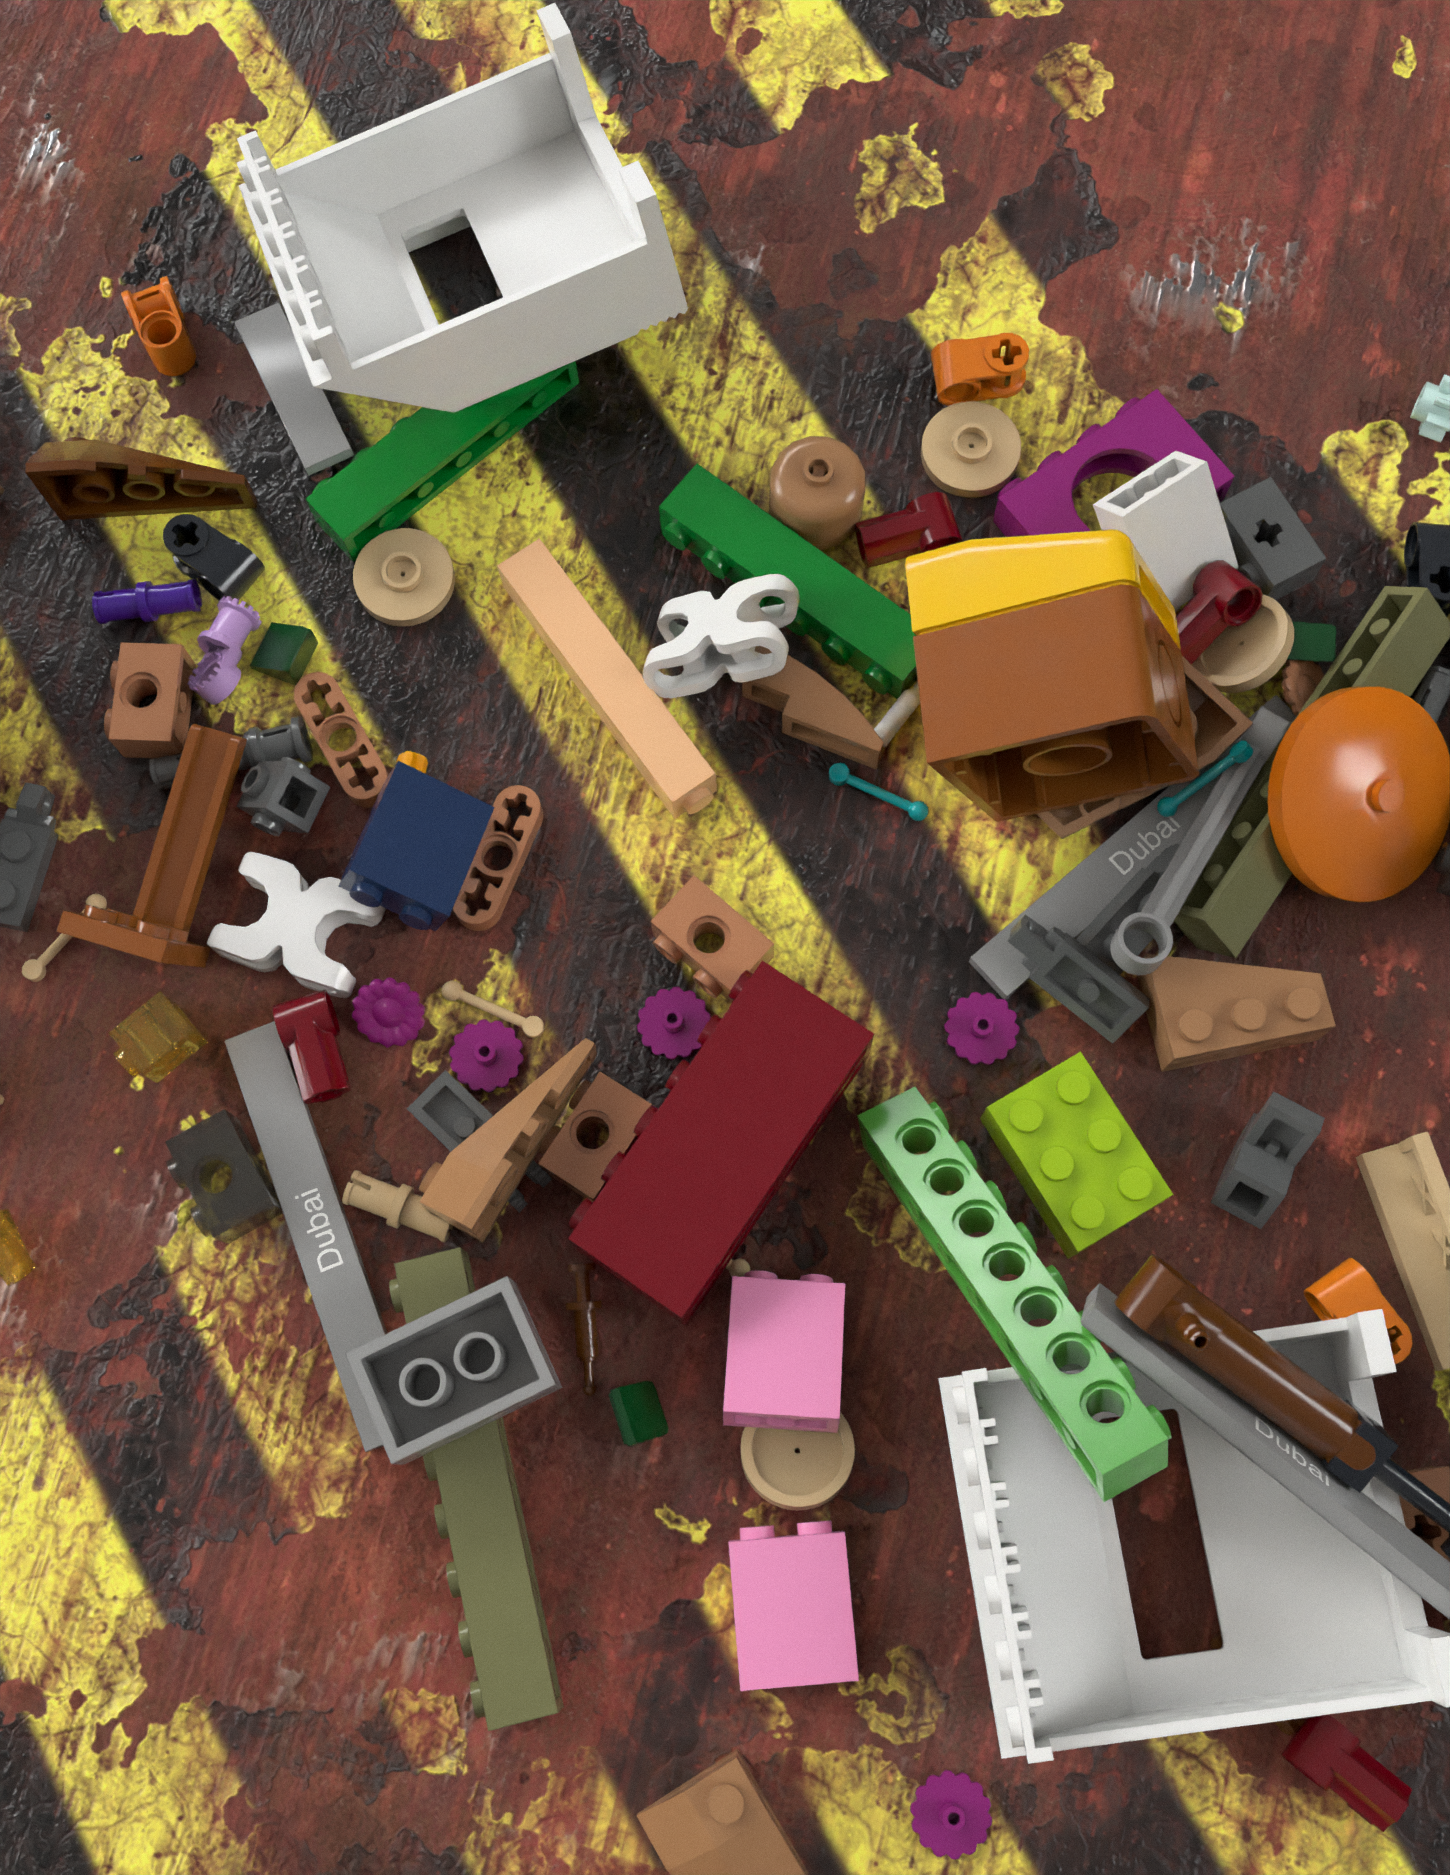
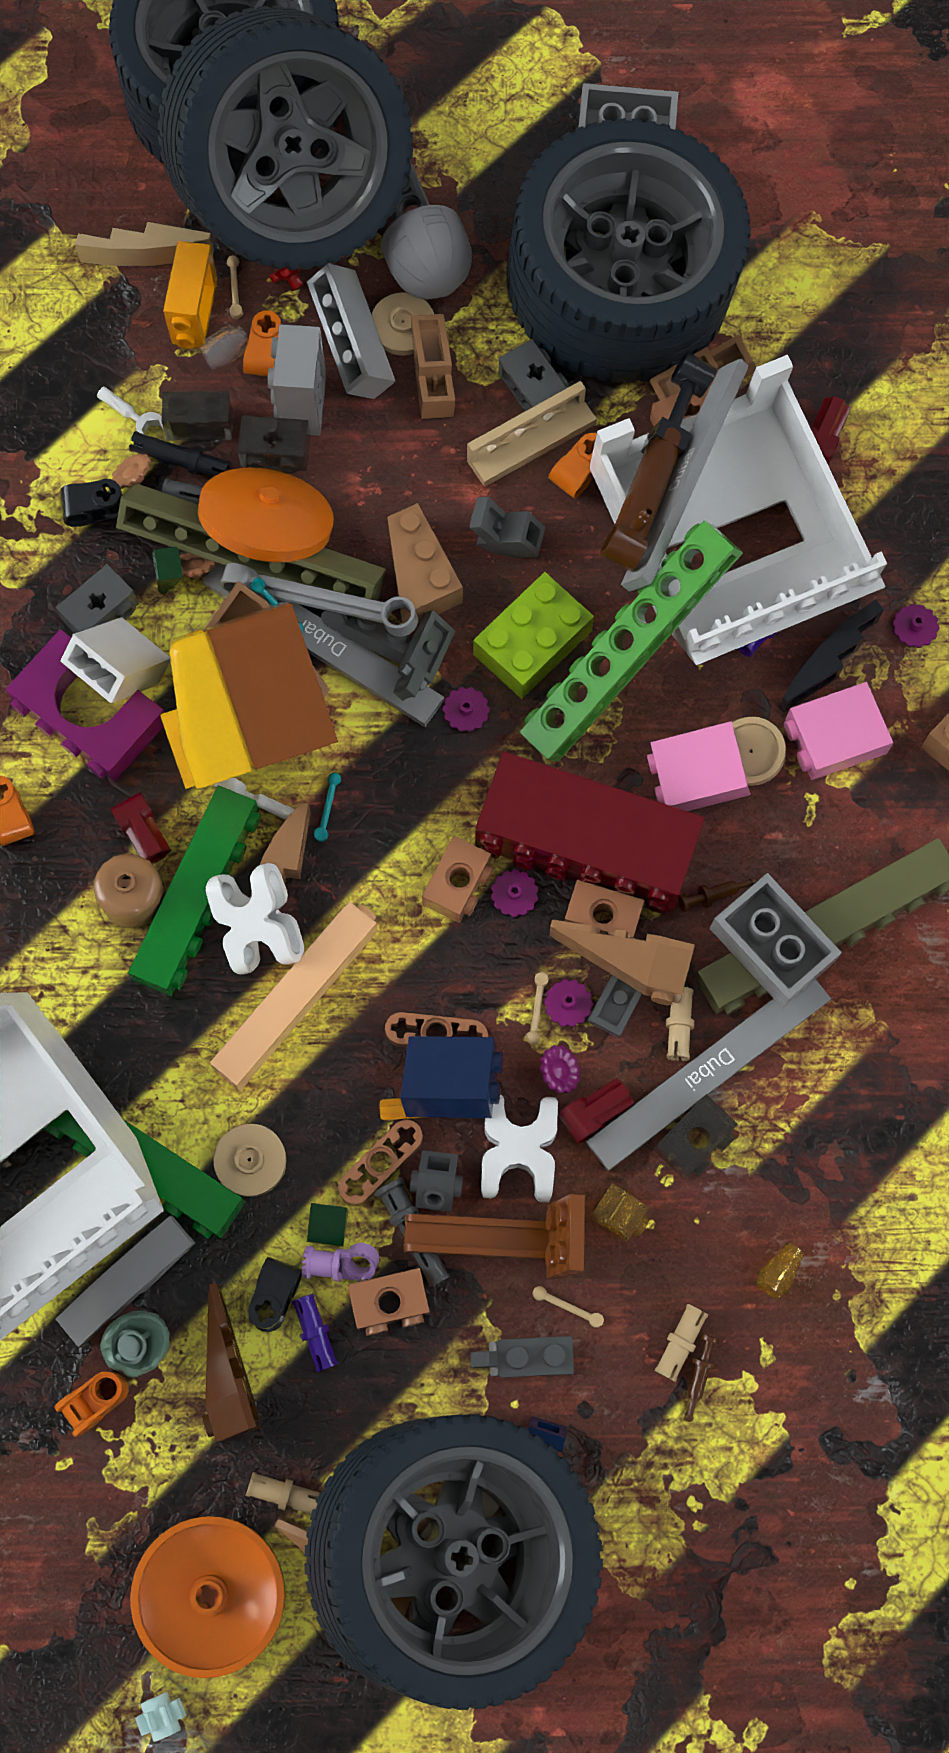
camera: 110 degrees left, 0 degrees up
dark green slope [608,1381,669,1447] -> none
tan piece [921,401,1021,498] -> none
dark red piece [1176,560,1263,665] -> none
tan piece [1192,595,1294,693] -> none
none -> sand green hair [100,1310,170,1377]
none -> black slope [779,599,883,712]

